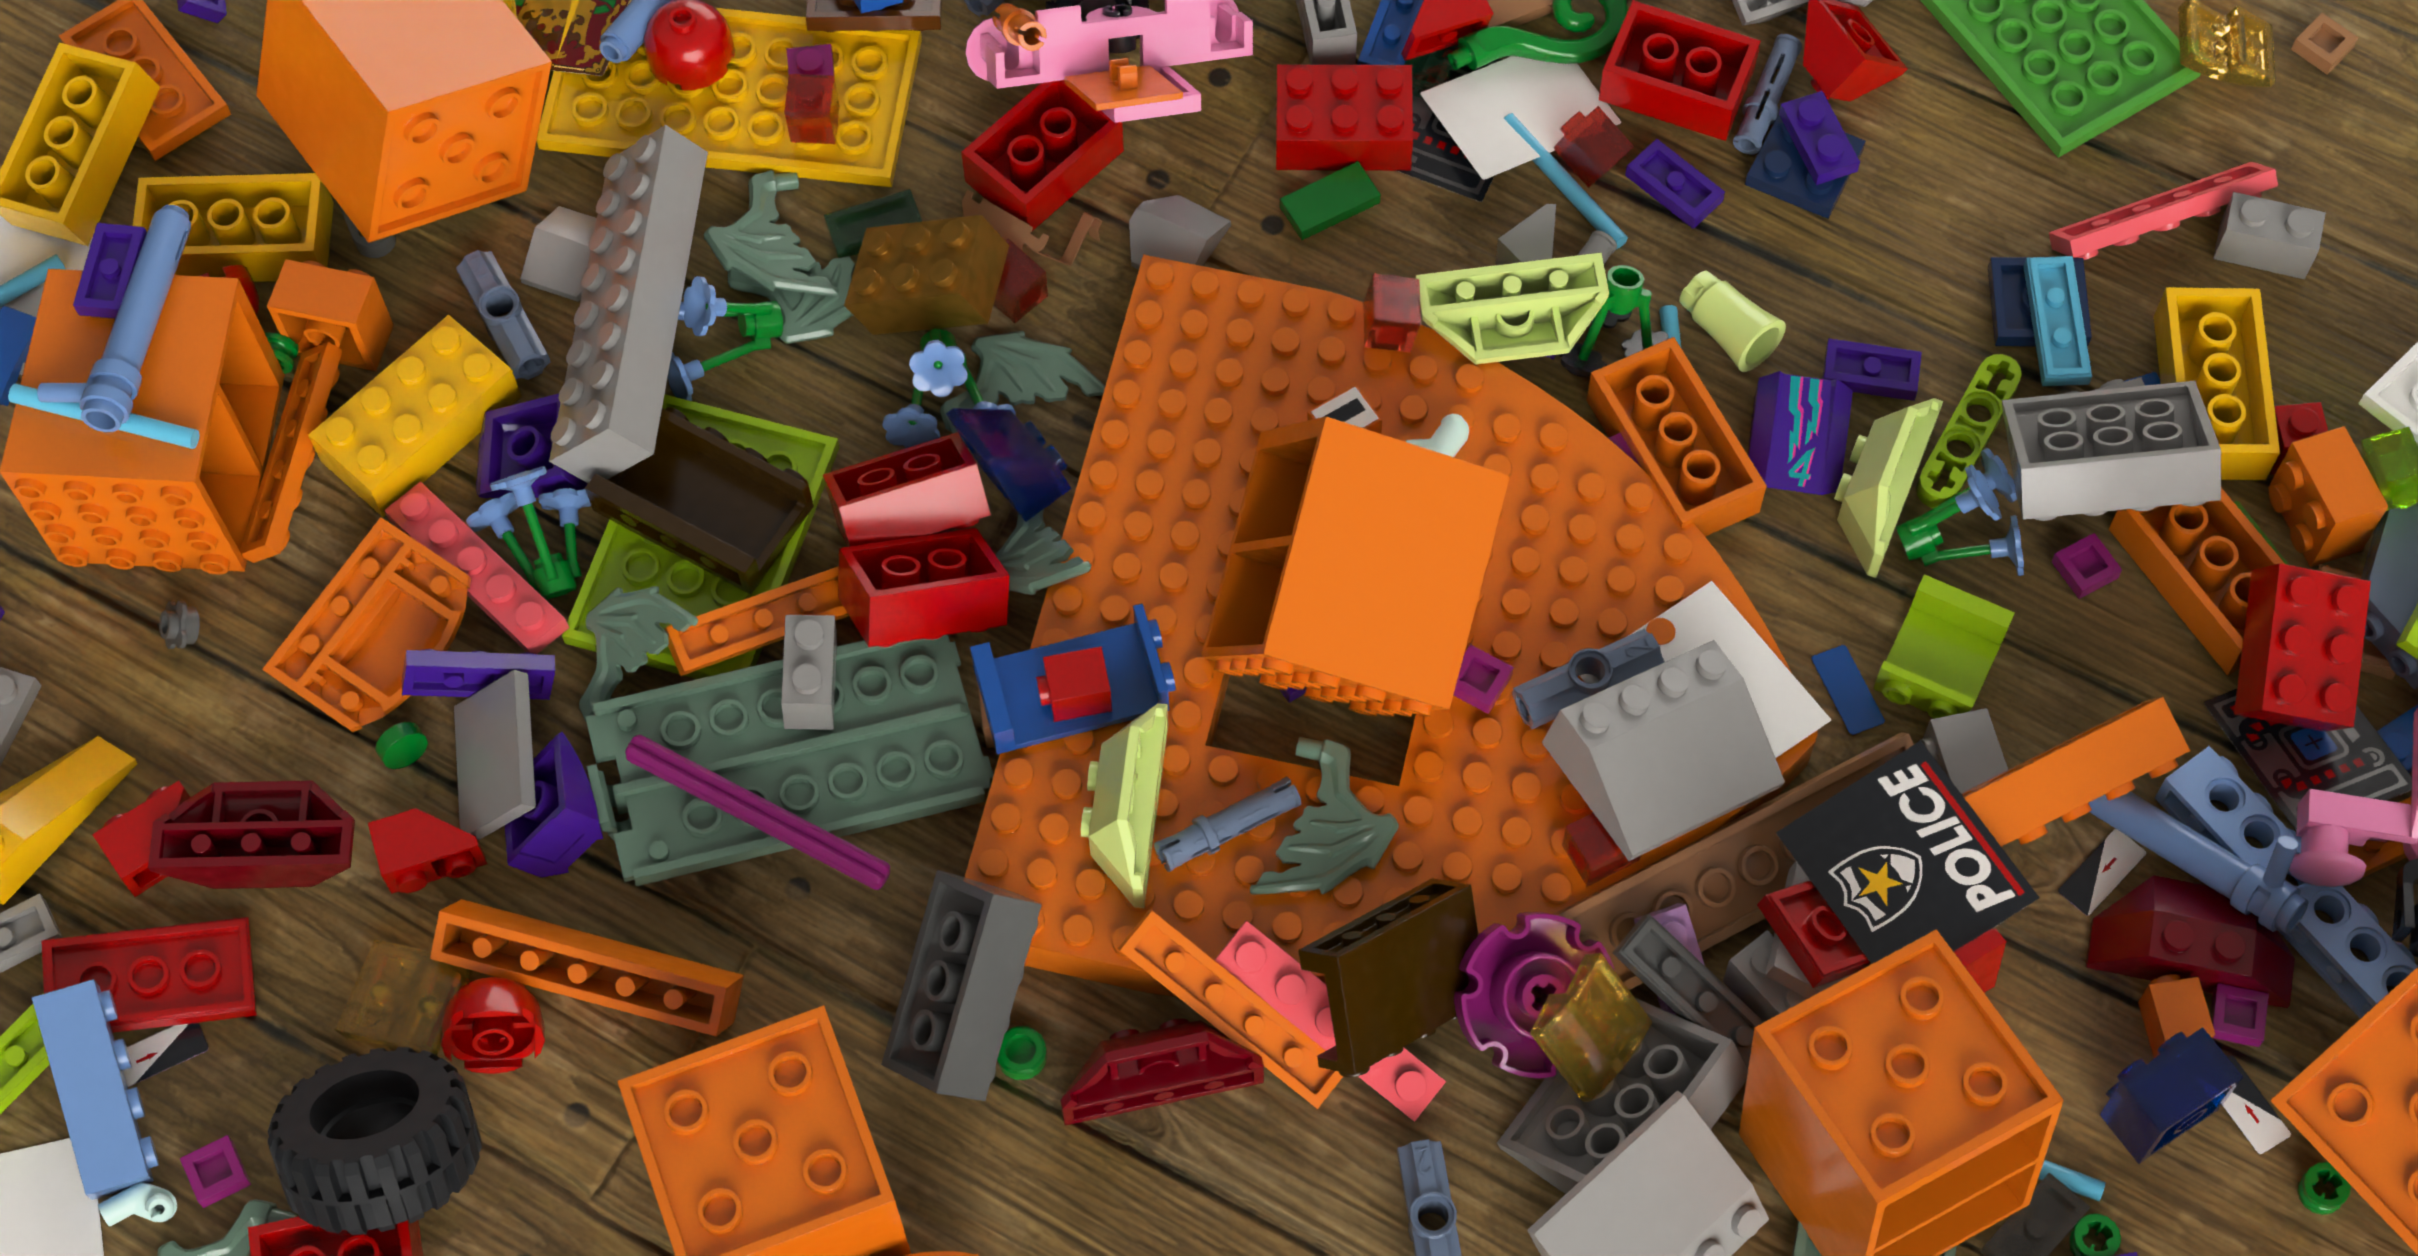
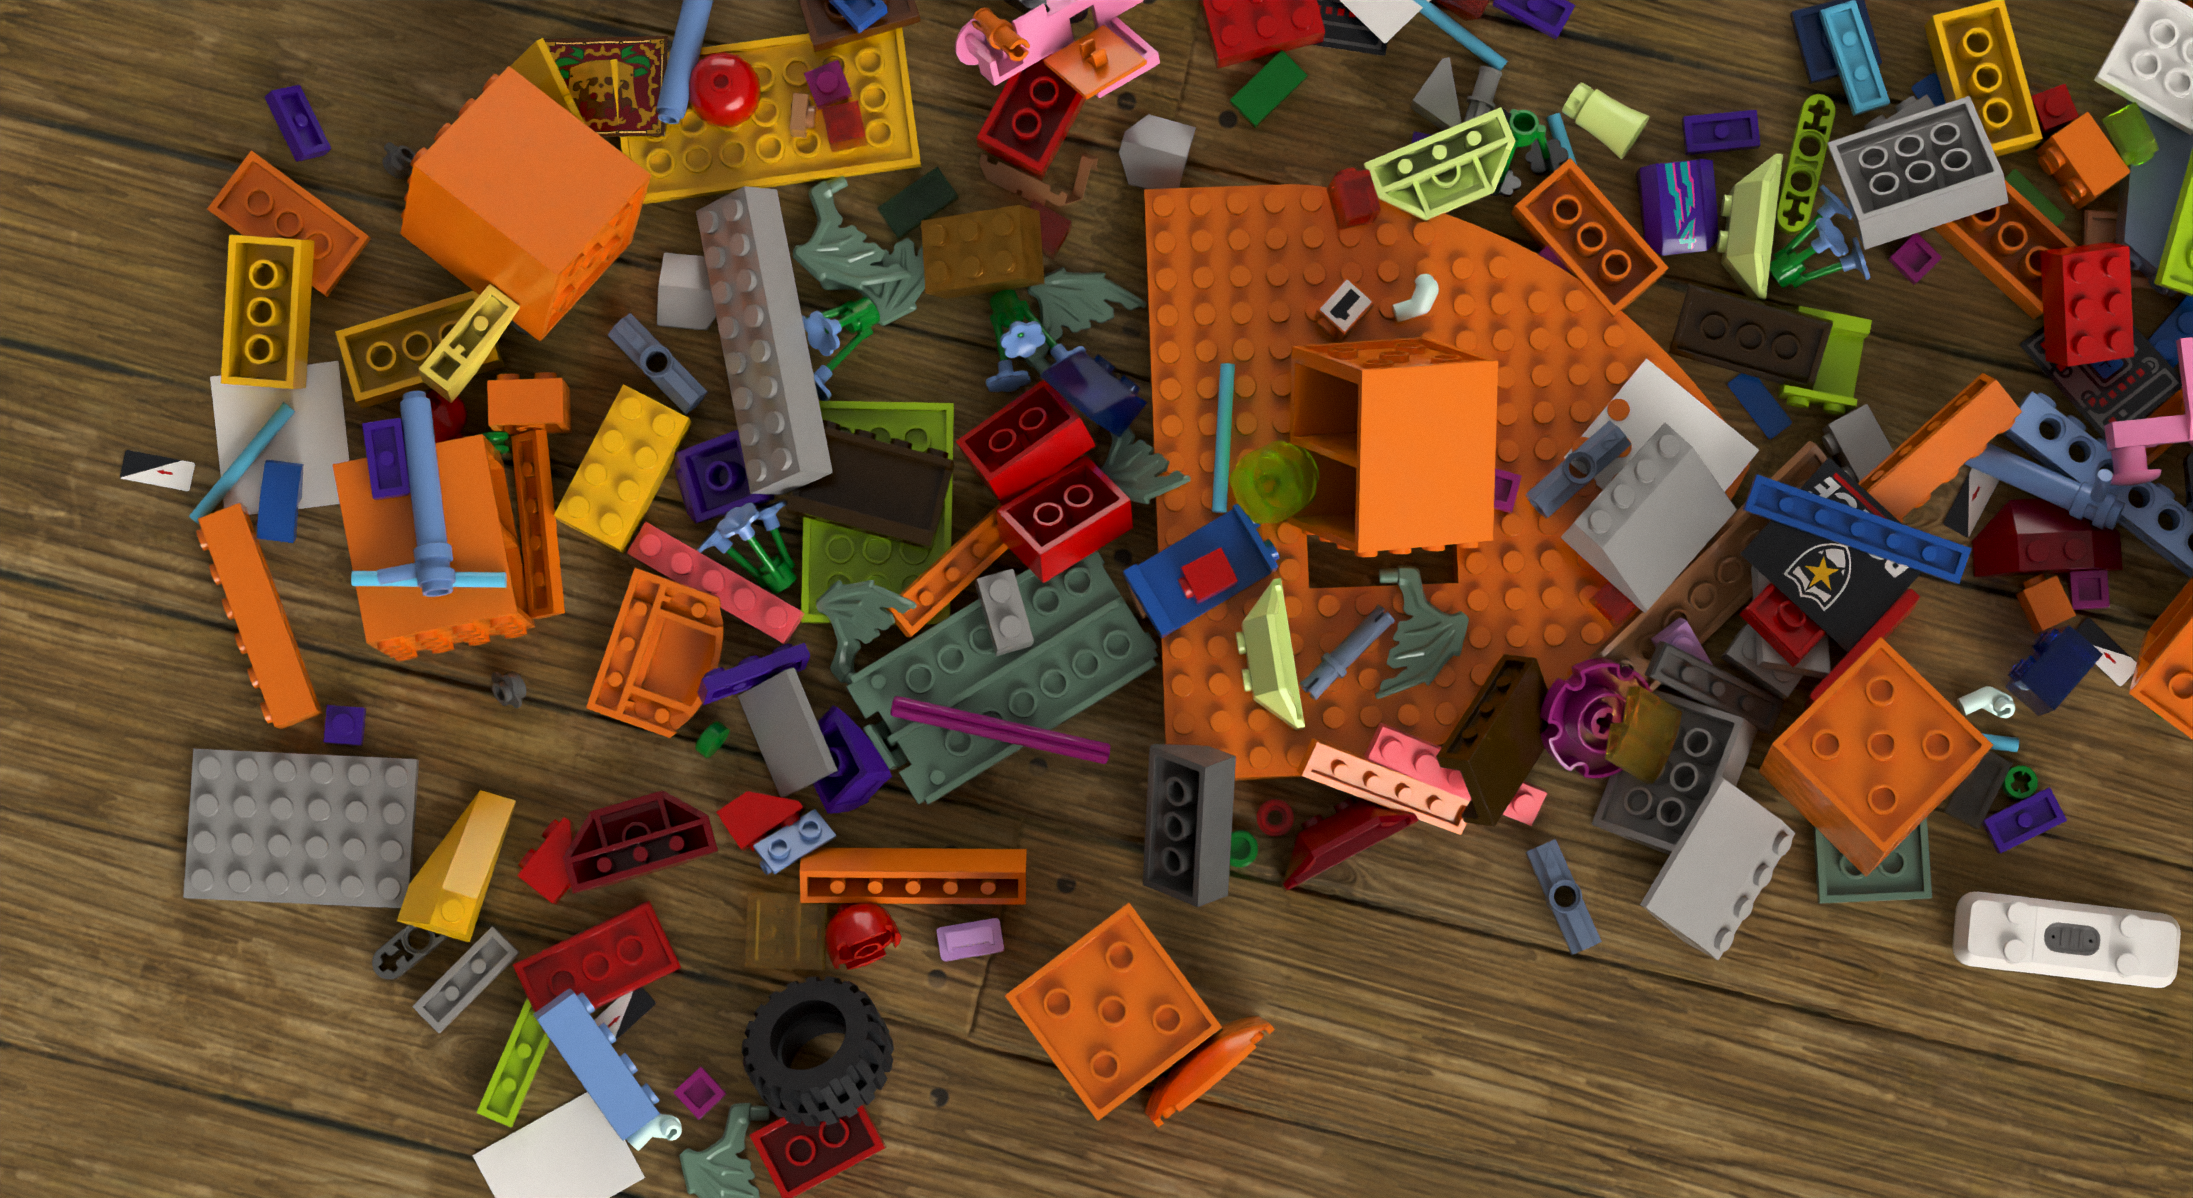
camera: 20 degrees left, 20 degrees up
none -> light yellow slope [419,284,520,403]
none -> medium blue hinge [753,809,836,875]
none -> medium nougat plate [790,93,816,138]
none -> lavender piece [937,918,1004,962]
none -> medium azure bar [1212,363,1235,513]
none -> clear neon green brick [1230,440,1319,524]
none -> red plate [1256,799,1294,837]
none -> dark brown tile [1669,281,1833,390]
none -> blue plate [1743,474,1972,584]
none -> light aqua arm [1957,686,2015,718]

